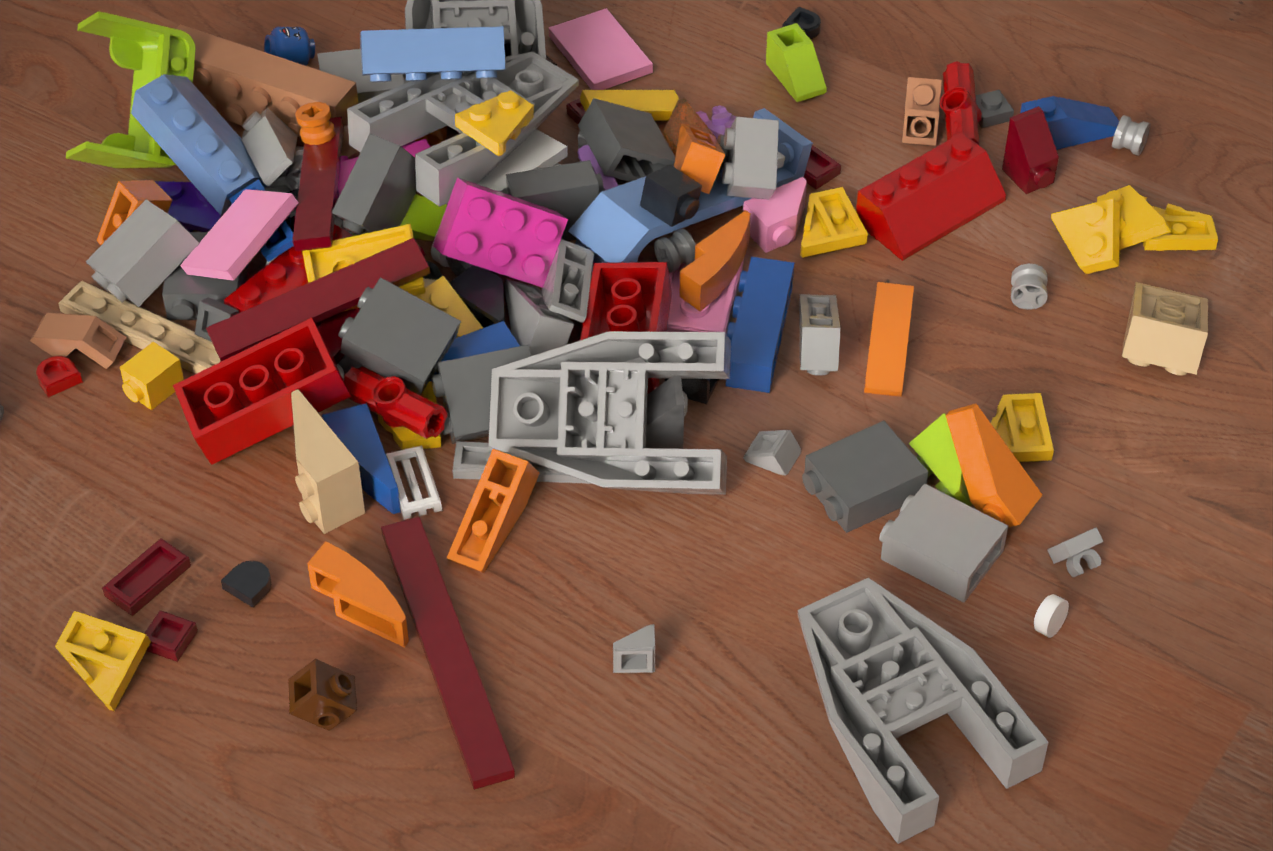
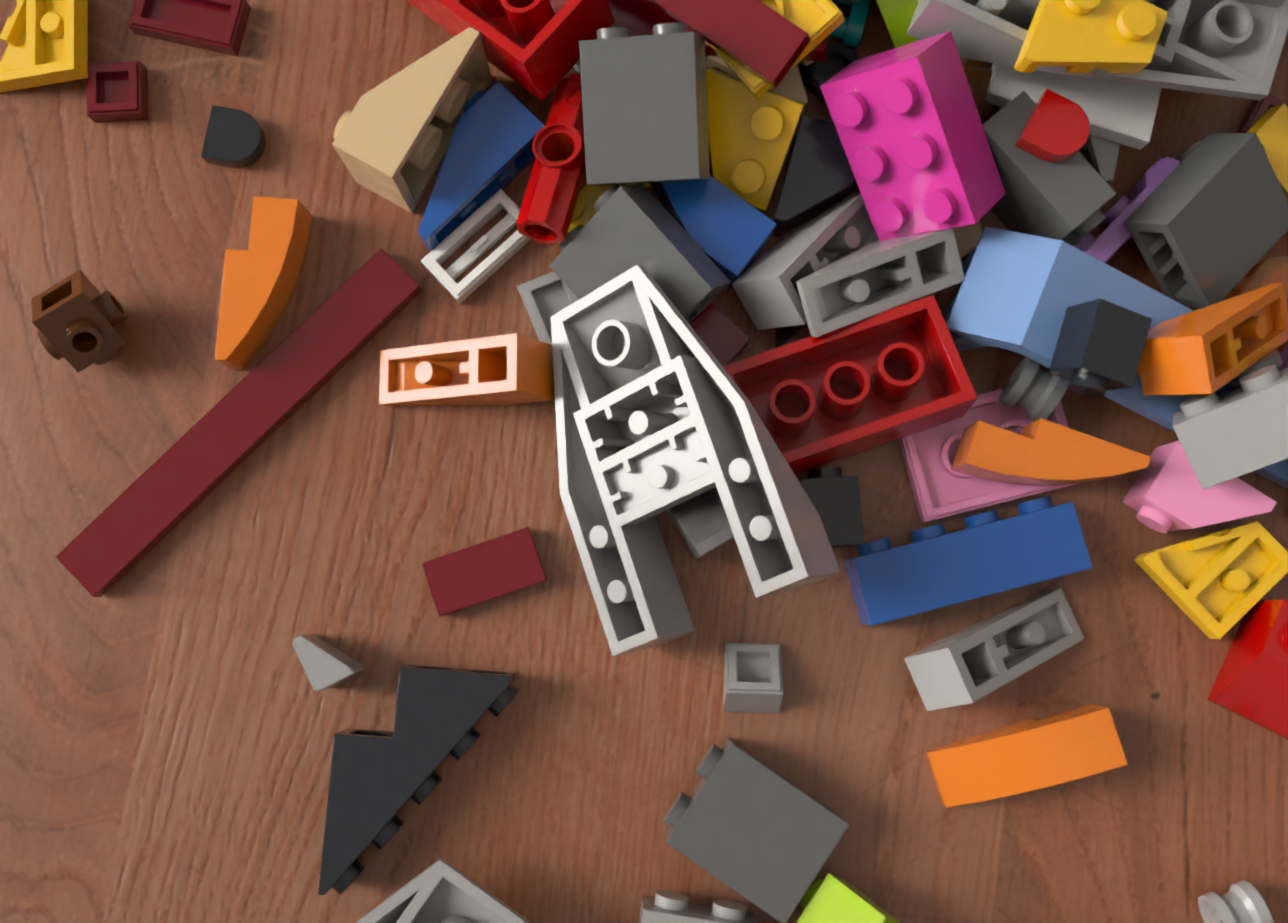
camera: 60 degrees right, 35 degrees up
none -> black slope [318,665,519,896]
none -> dark red tile [422,527,547,617]
none -> red tile [1015,88,1090,162]

